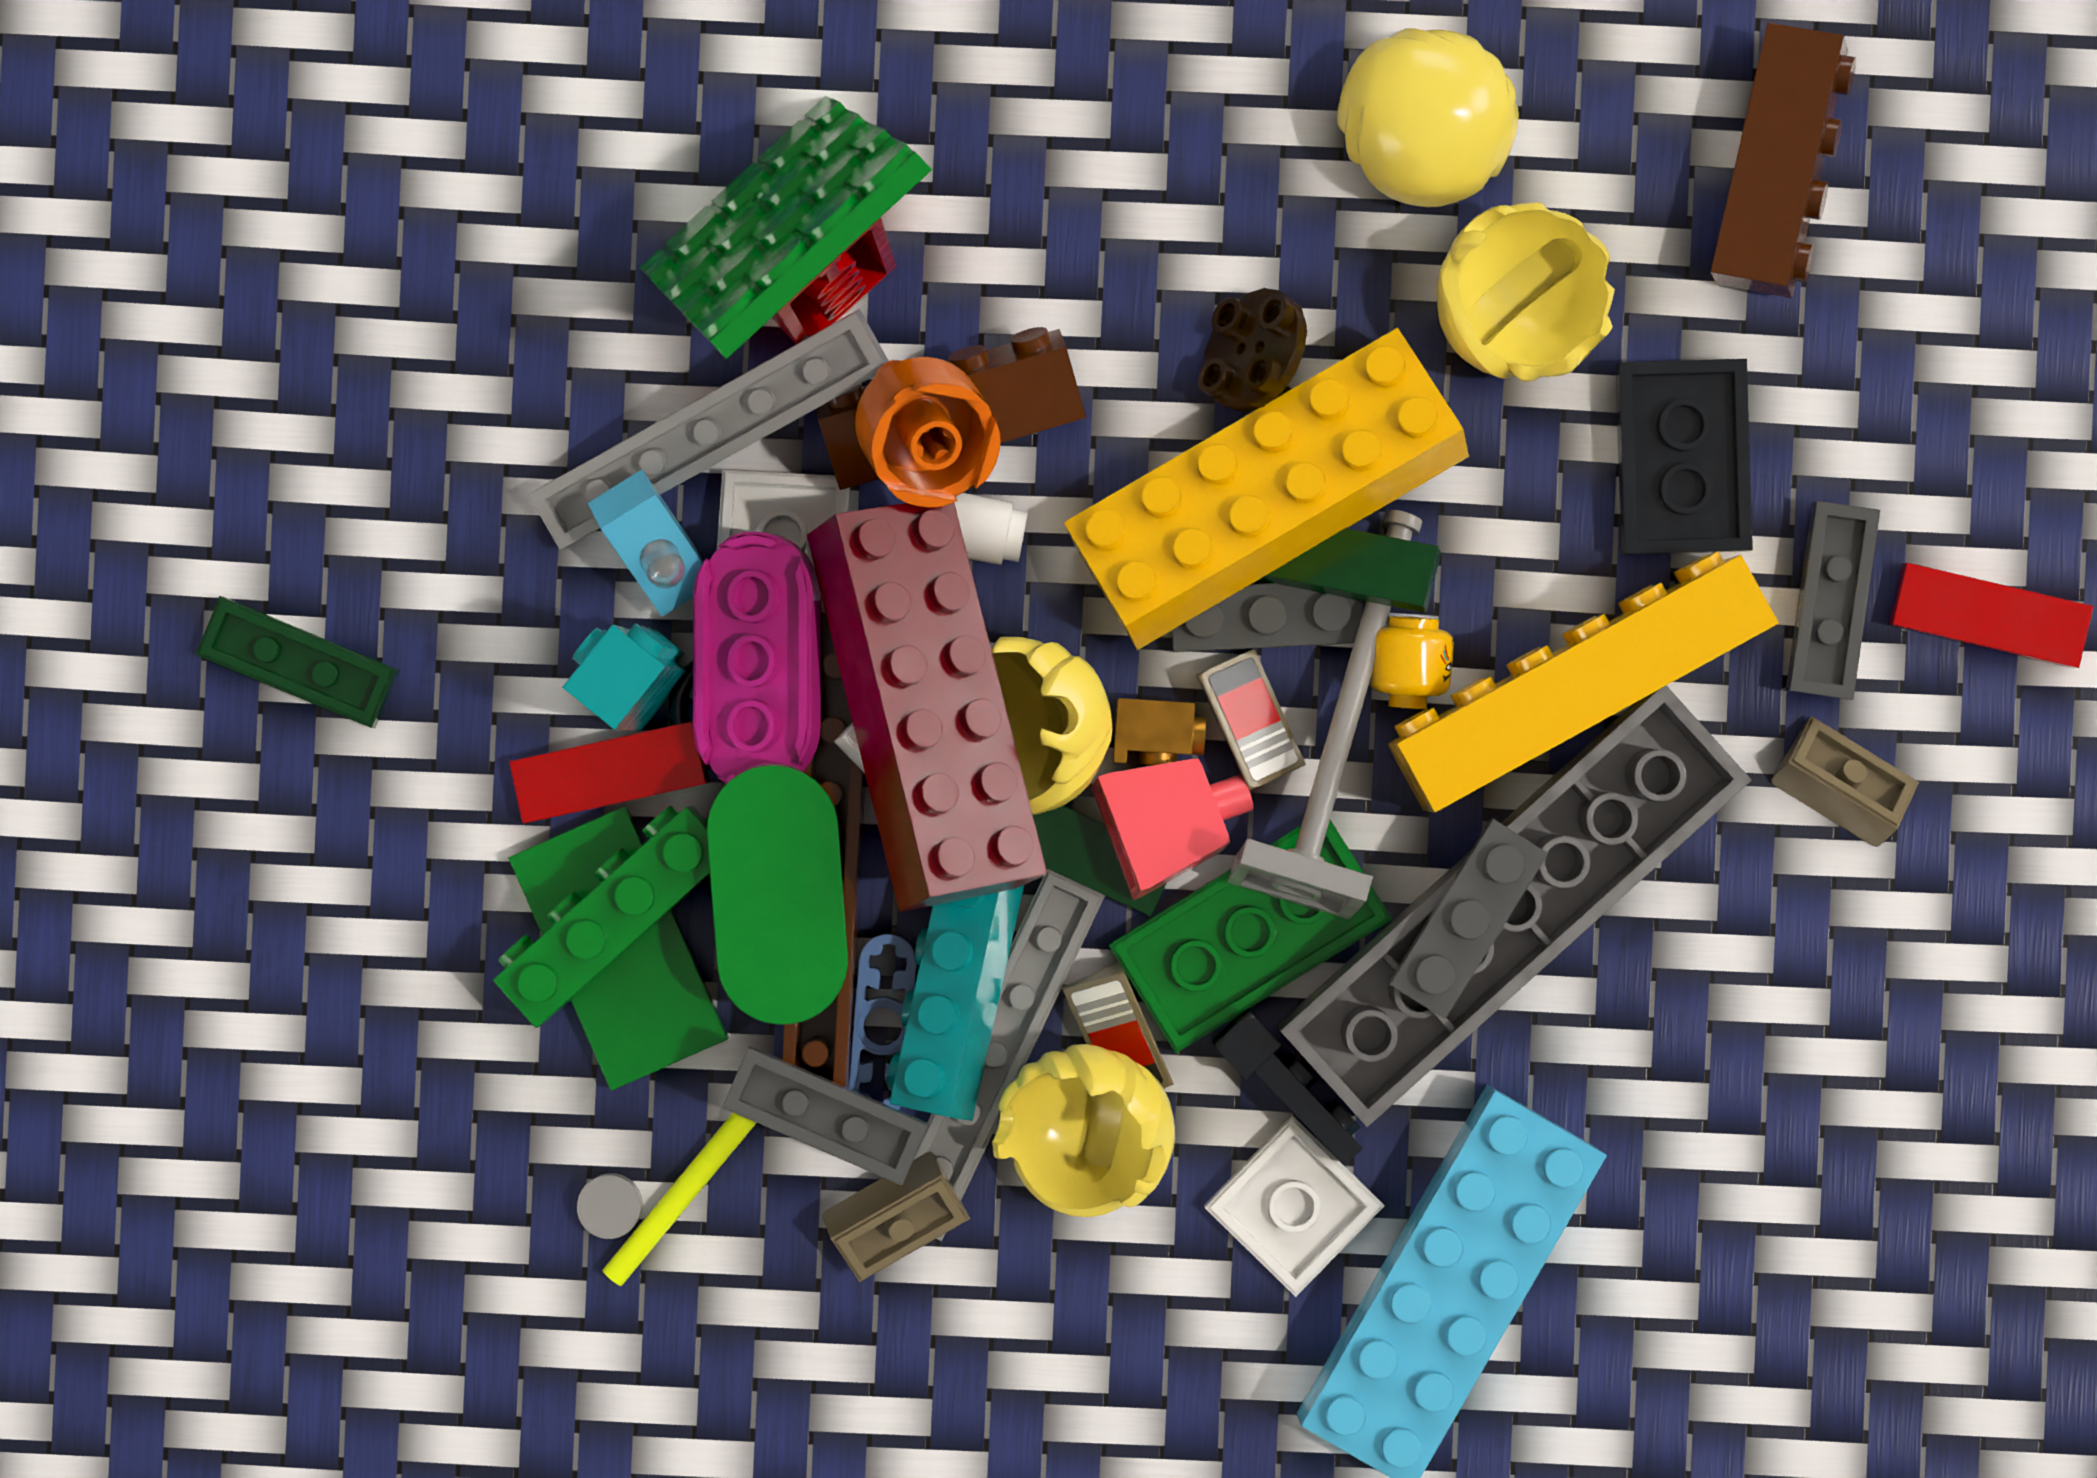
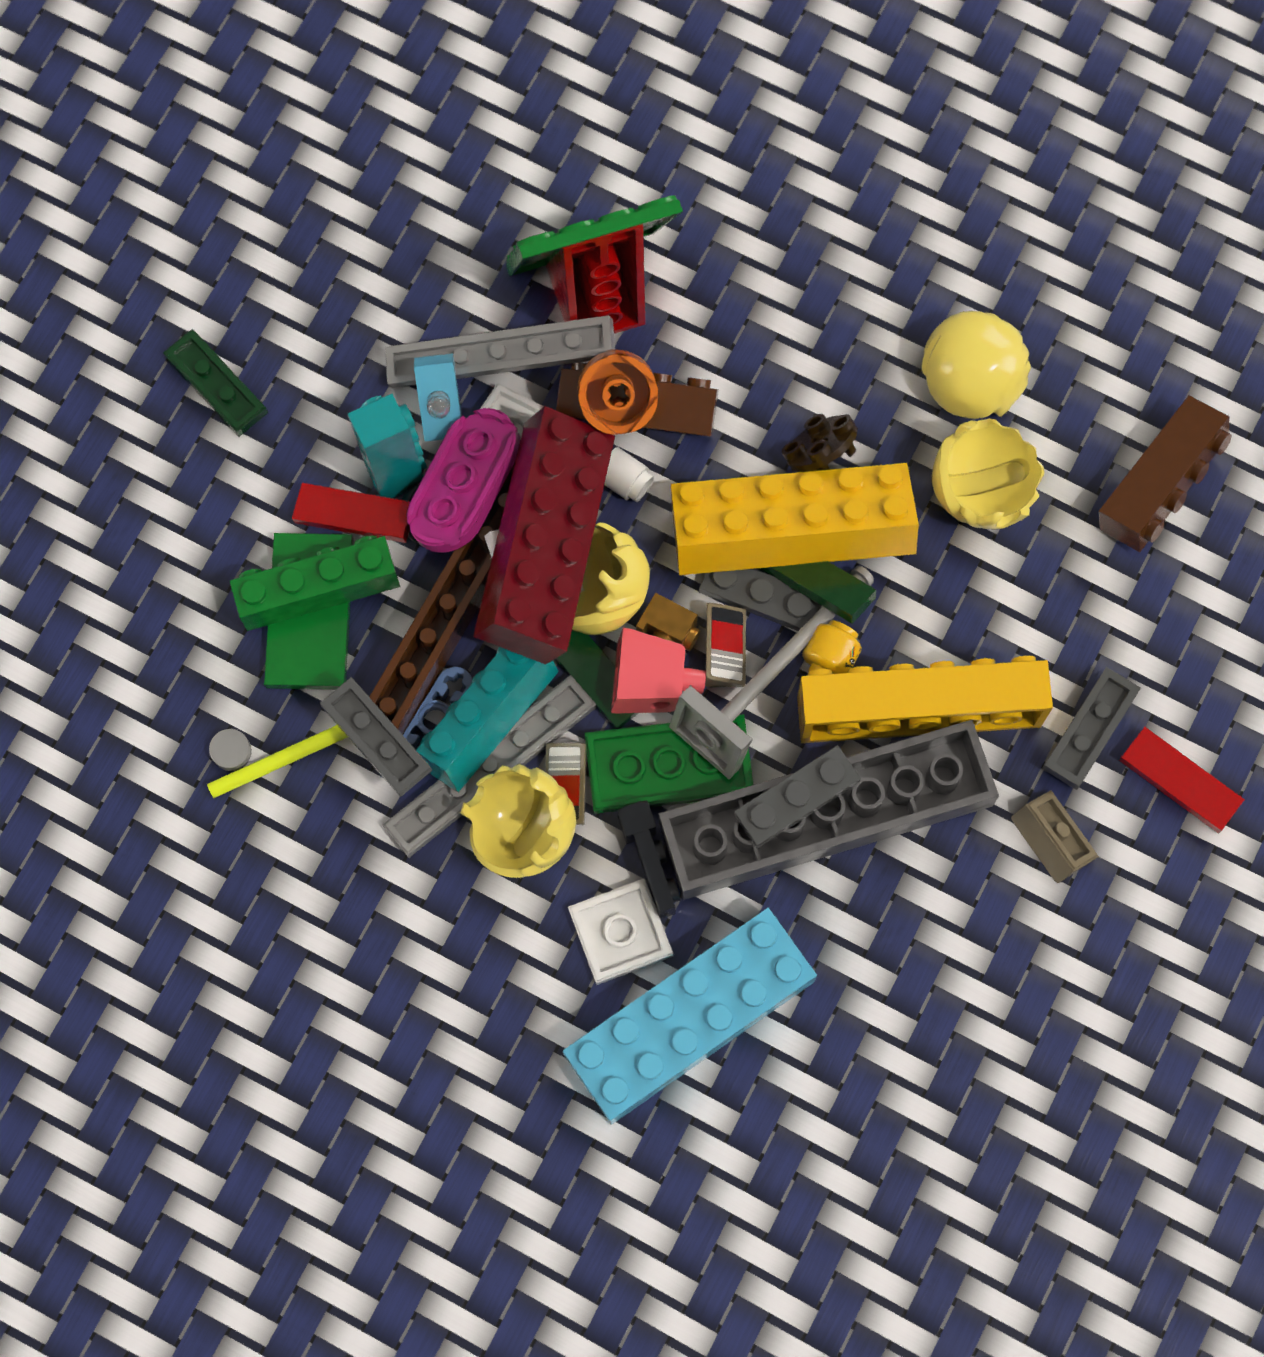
camera: 30 degrees right, 15 degrees down
green tile [707,763,848,1025] -> none
dark tan slope [822,1152,970,1282] -> none
black plate [1615,359,1753,555] -> none

